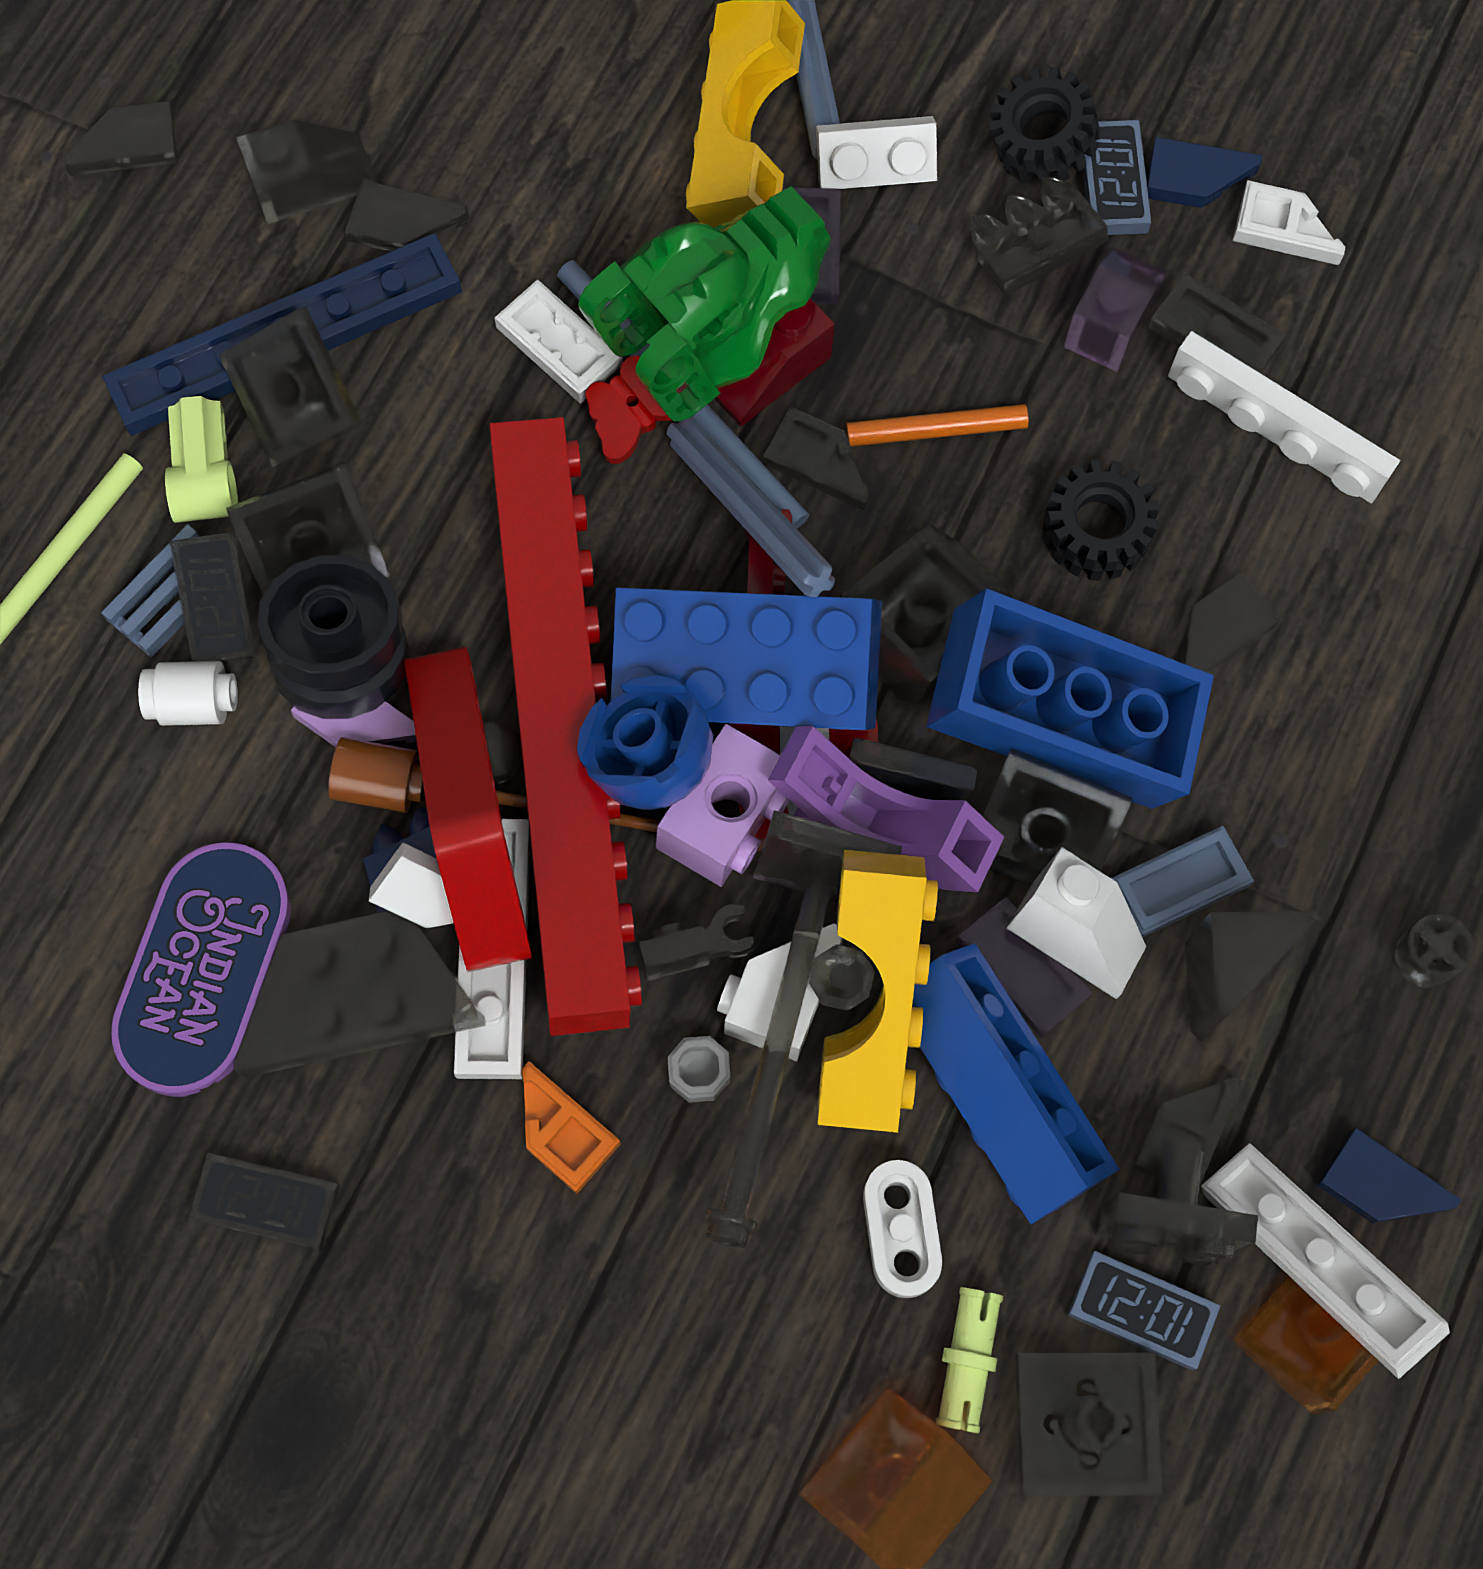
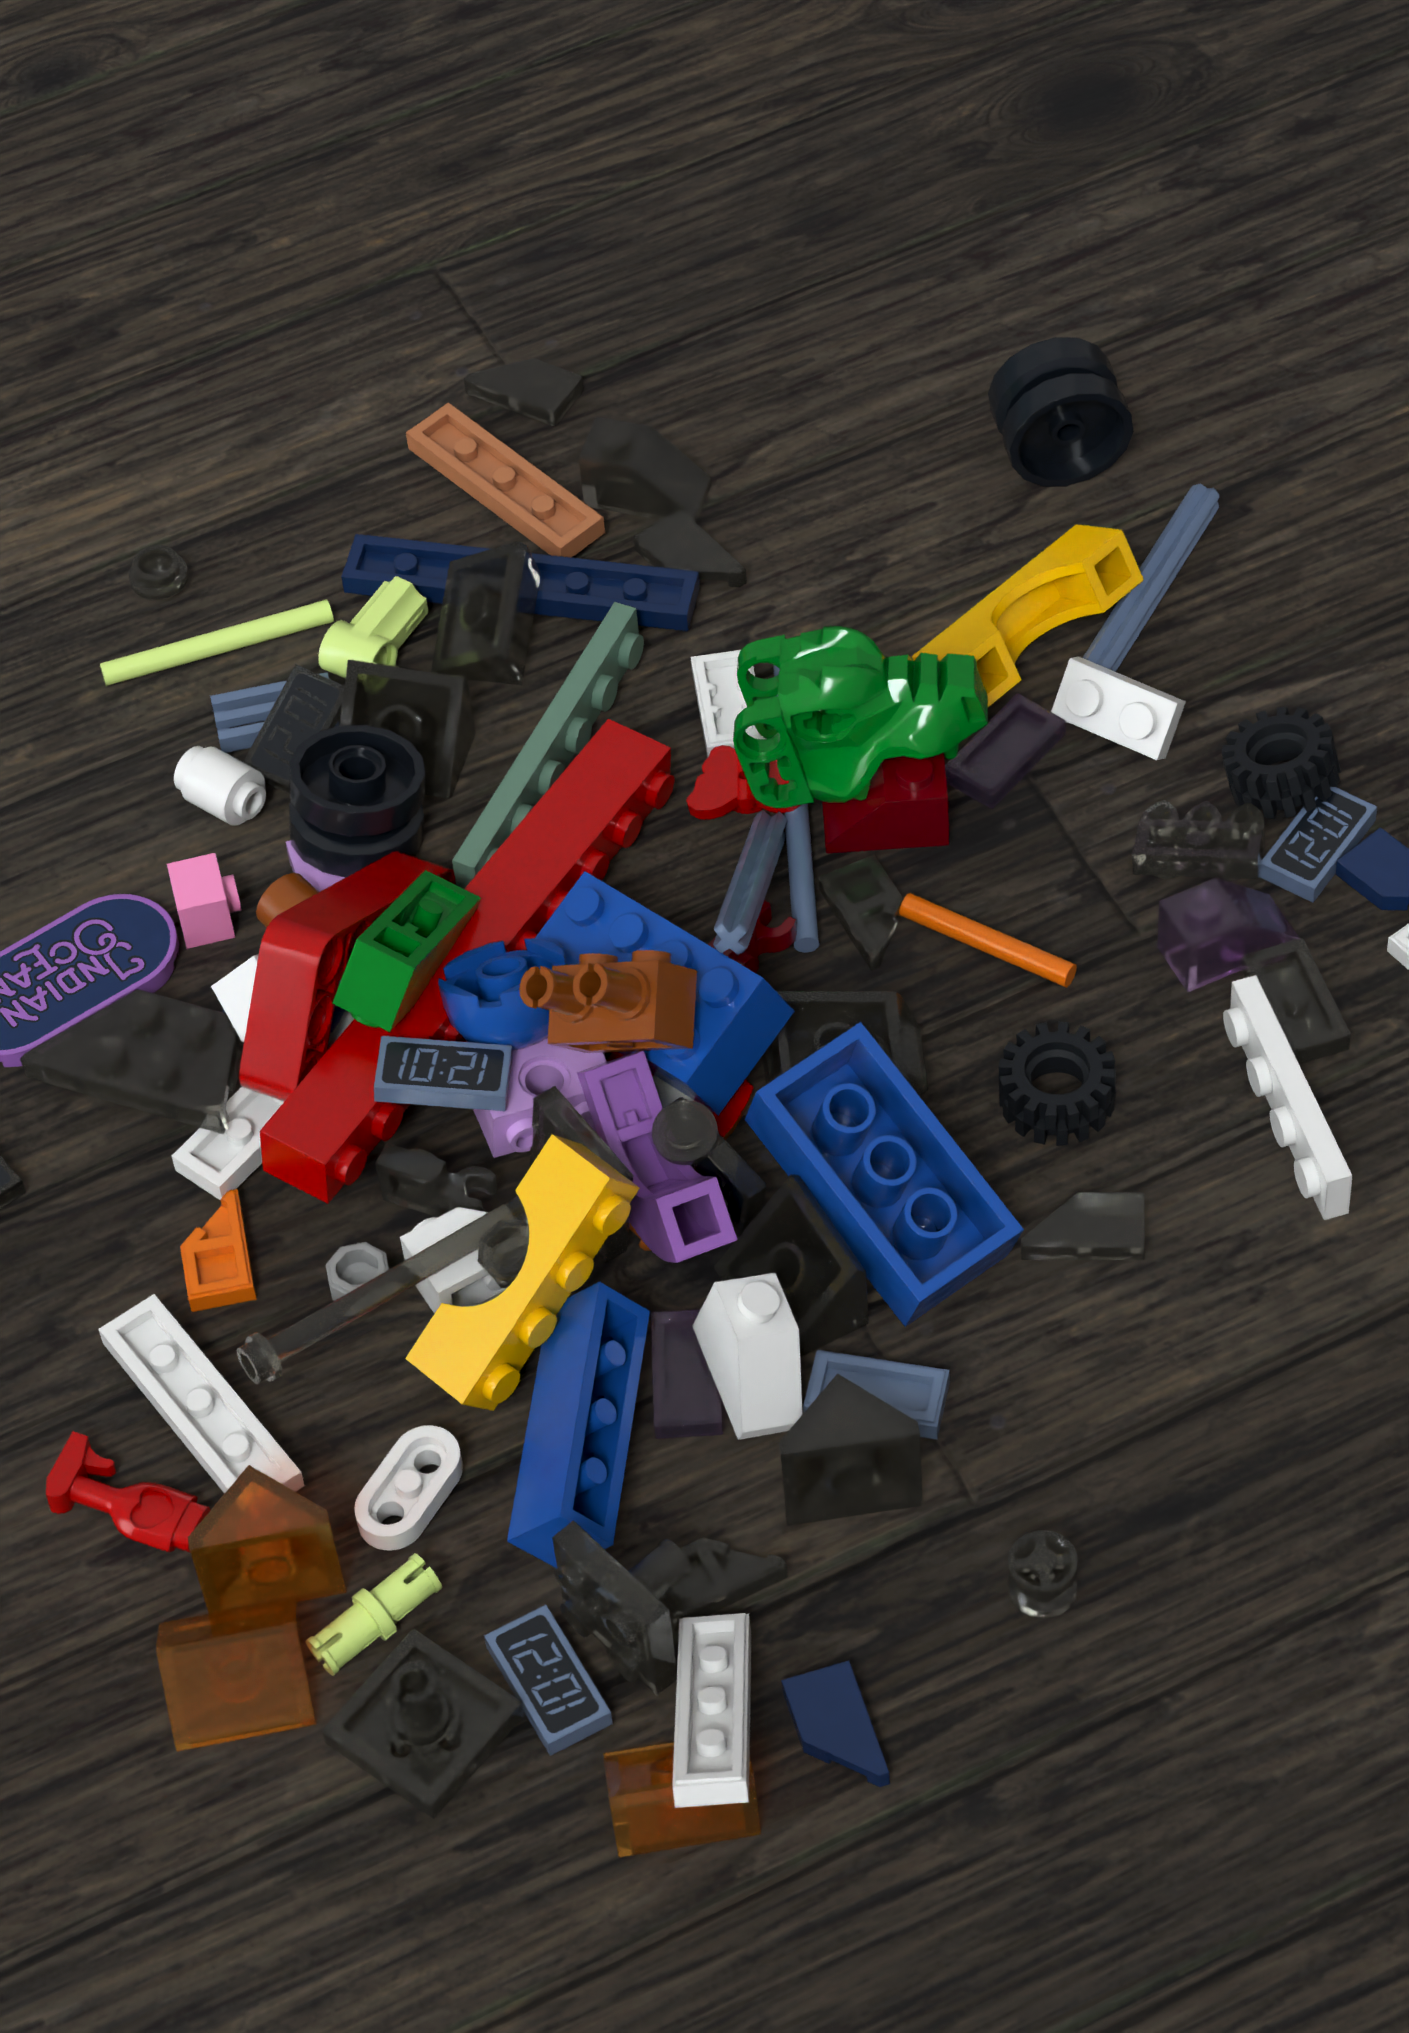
camera: 45 degrees right, 20 degrees down
none -> red piece [46,1431,211,1553]
none -> white plate [98,1294,305,1523]
none -> bright pink plate [167,853,242,949]
none -> clear orange slope [188,1465,347,1619]
none -> green slope [332,870,481,1032]
none -> tile [374,1036,512,1111]
none -> nougat plate [406,403,605,558]
none -> sand green plate [452,602,644,889]
none -> dark orange brick [519,950,697,1053]
none -> clear smoke plate [652,1100,719,1165]

